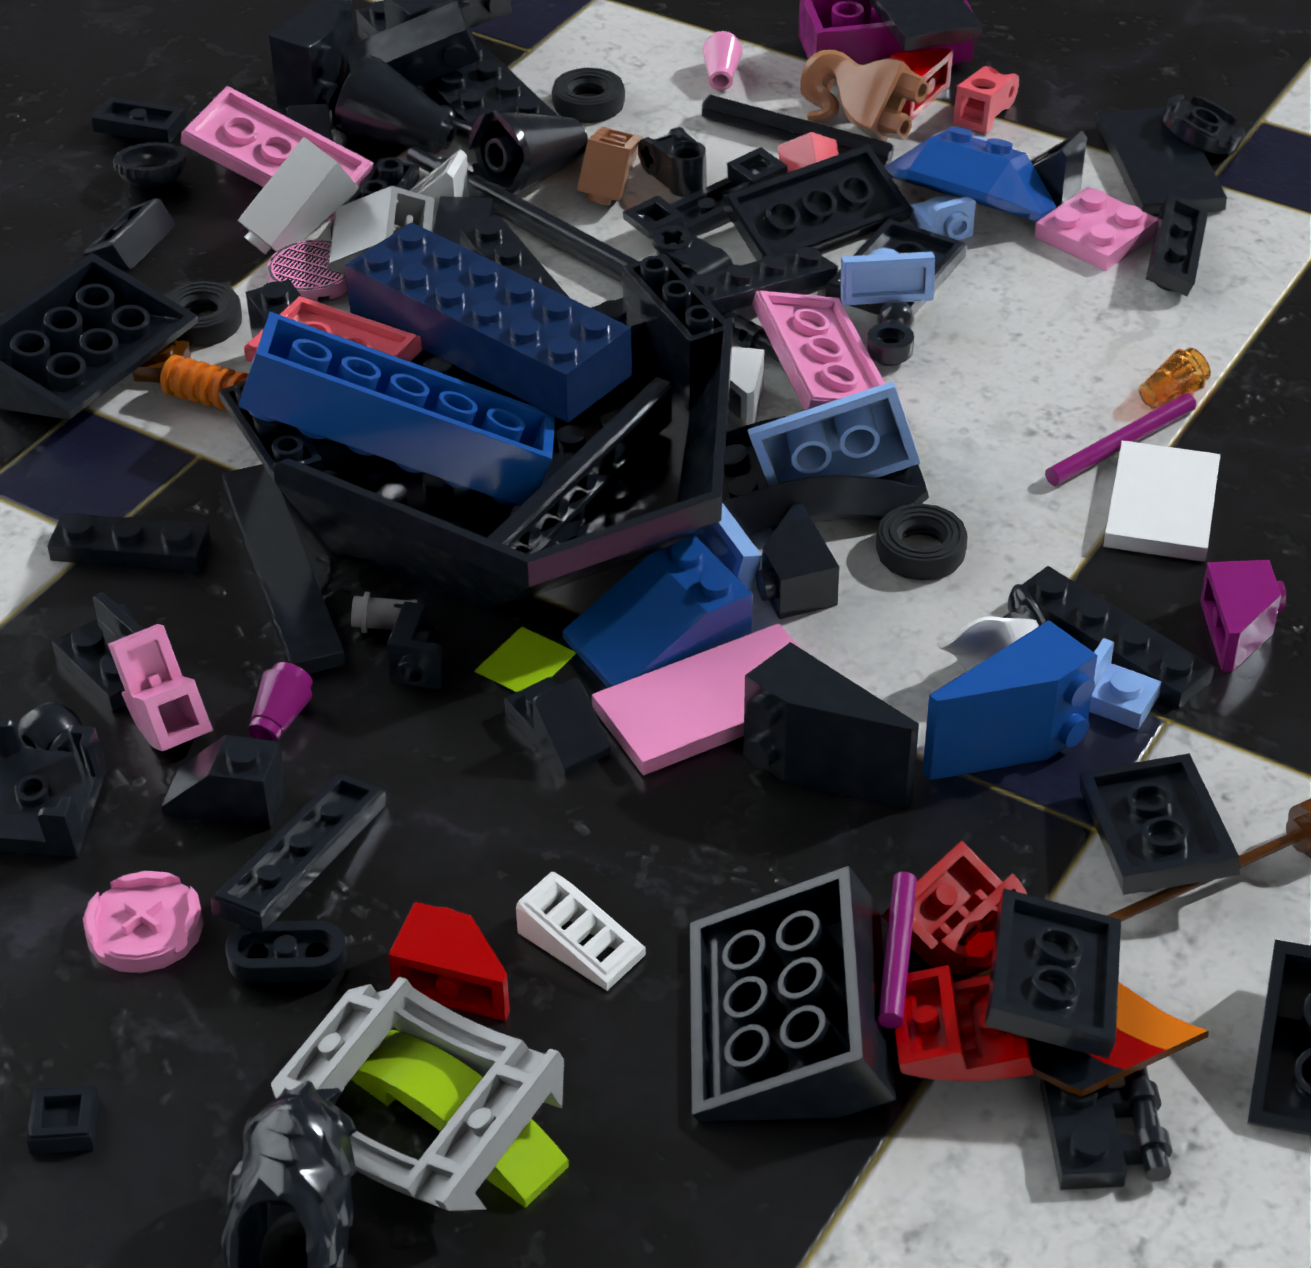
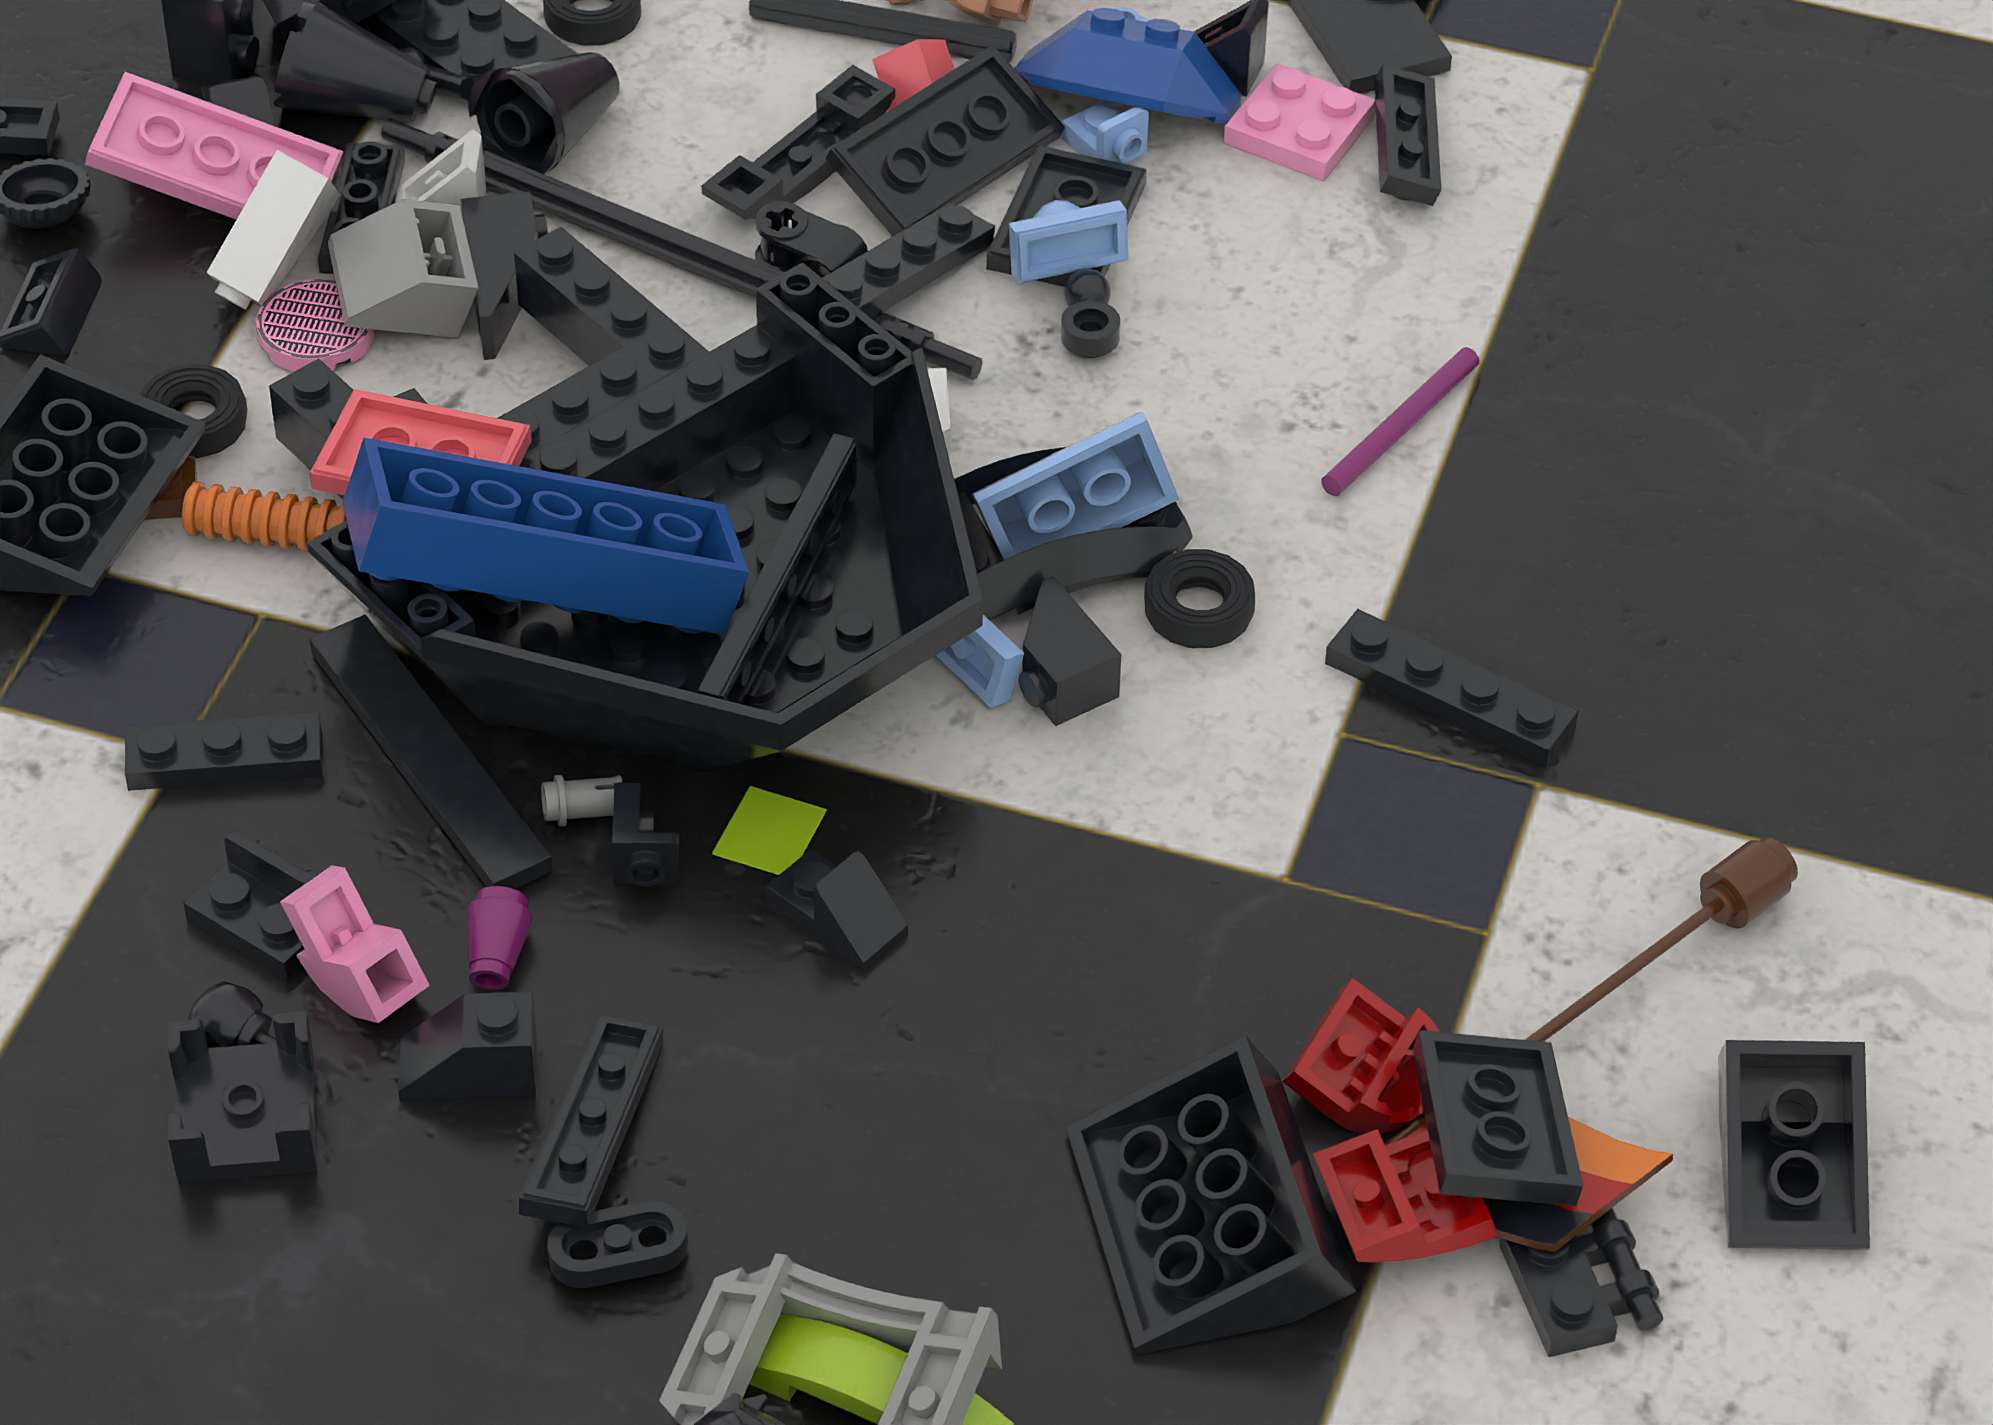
camera: 15 degrees left, 5 degrees up
bright pink tile [83,871,204,973] -> none
dark blue brick [345,222,632,423] -> none
red slope [388,902,510,1021] -> none
white slope [516,872,646,991] -> none
blue slope [563,535,753,688] -> none
nougat slope [577,126,643,205] -> none
bright pink tile [592,623,800,776] -> none
black piece [637,127,707,197] -> none
black slope [743,642,919,809] -> none
bright pink tile [752,291,885,411] -> none
magenta bar [878,872,917,1029] -> none
blue slope [922,620,1098,780] -> none
white hair [938,584,1046,671] -> none
black plate [1079,753,1240,895] -> none
light blue bracket [1089,638,1162,730] -> none
white tile [1103,440,1220,562] -> none
clear orange cone [1138,347,1211,409] -> none
magenta slope [1200,560,1286,672] -> none

